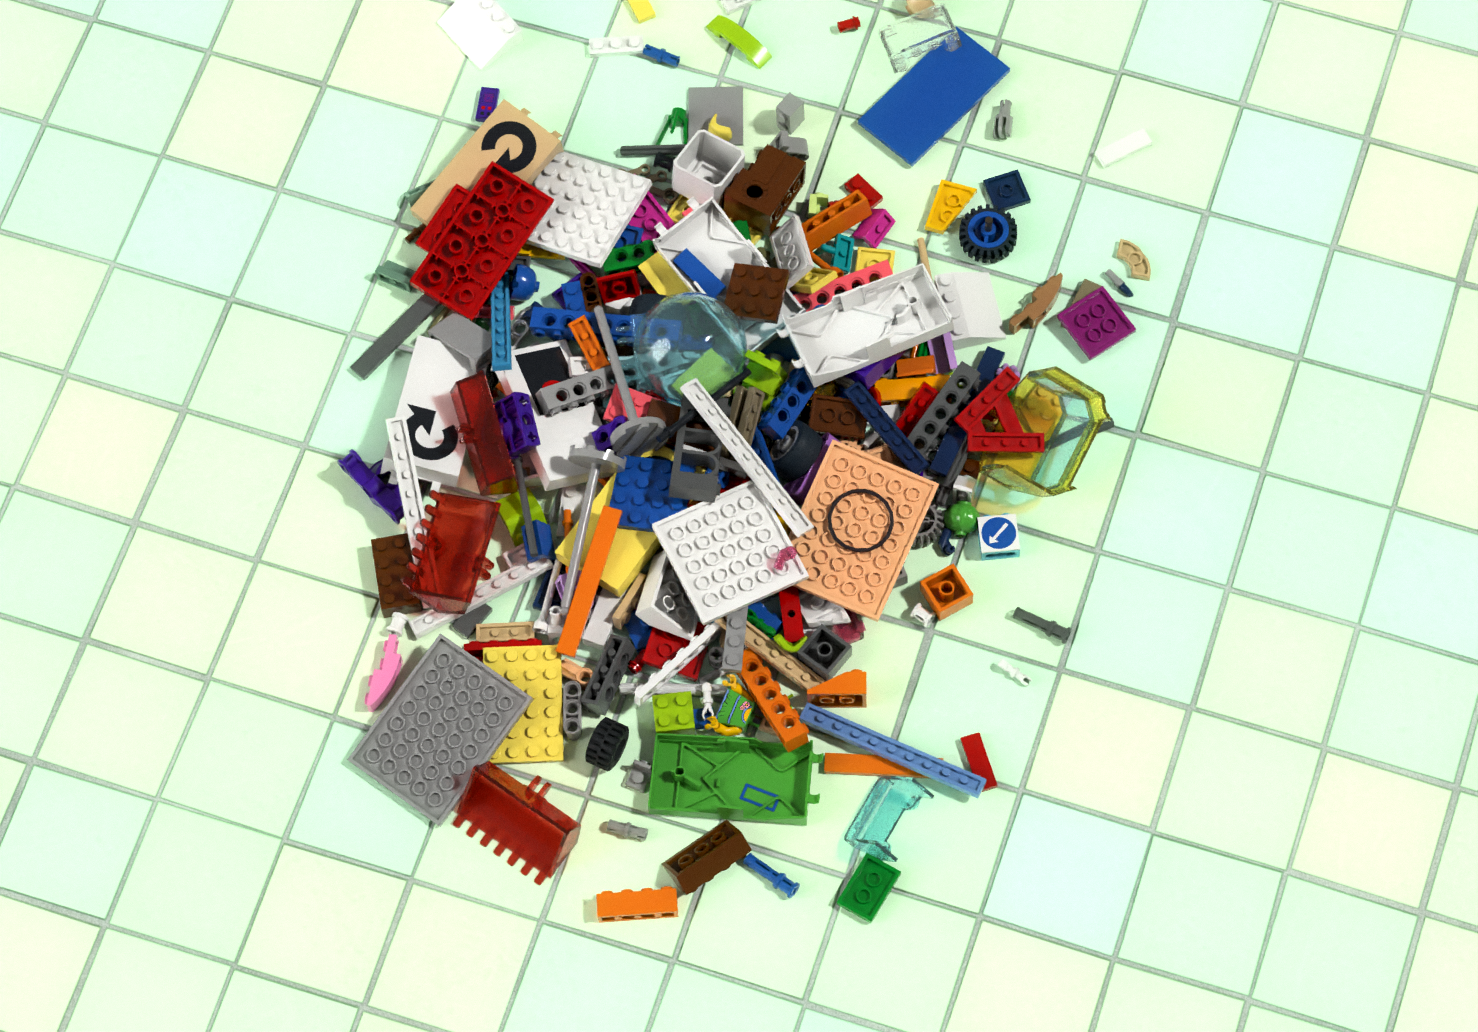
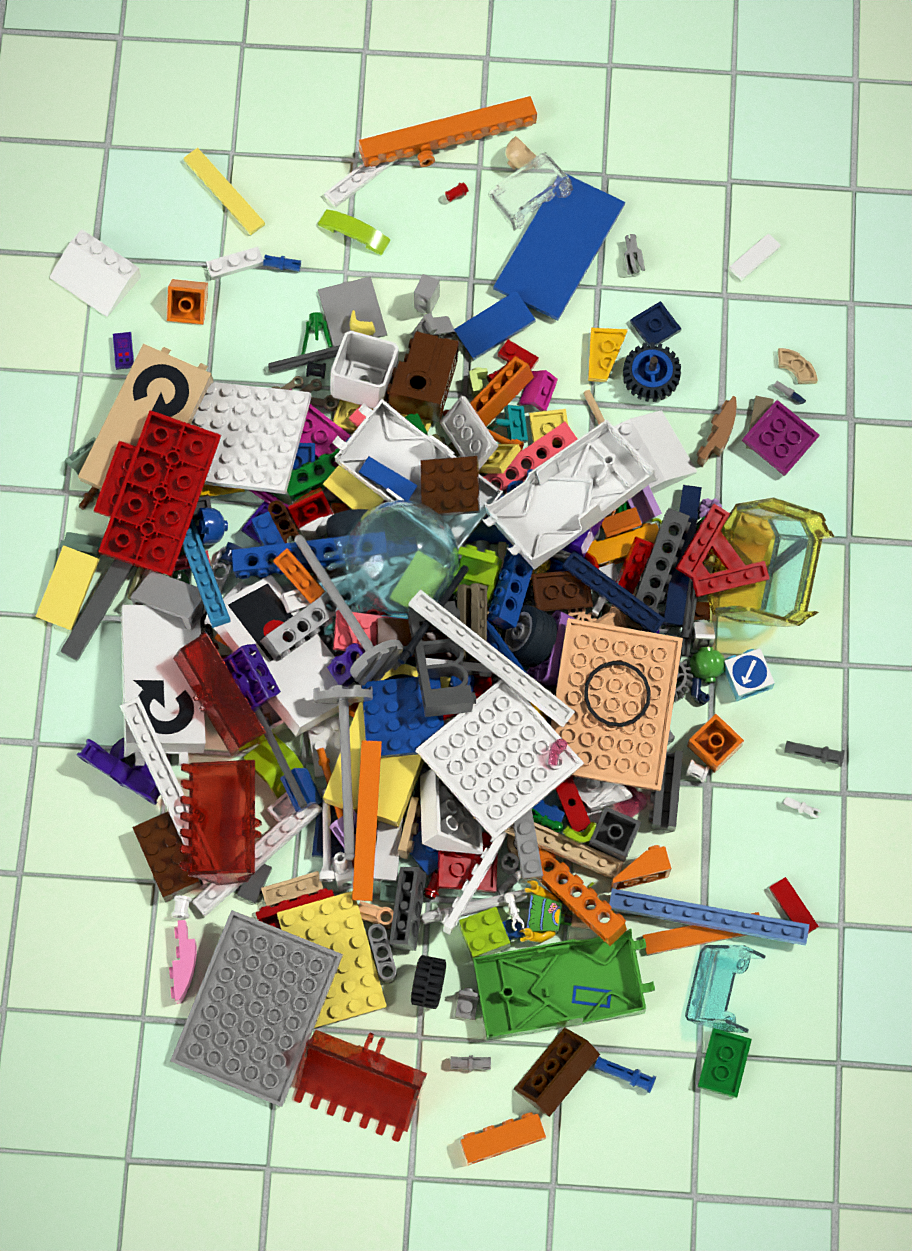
camera: 20 degrees left, 5 degrees up
none -> light yellow tile [36,545,100,630]
none -> orange slope [167,279,208,325]
none -> sand green plate [380,880,398,903]
none -> blue tile [454,291,536,360]
none -> dark grey brick [648,750,683,832]

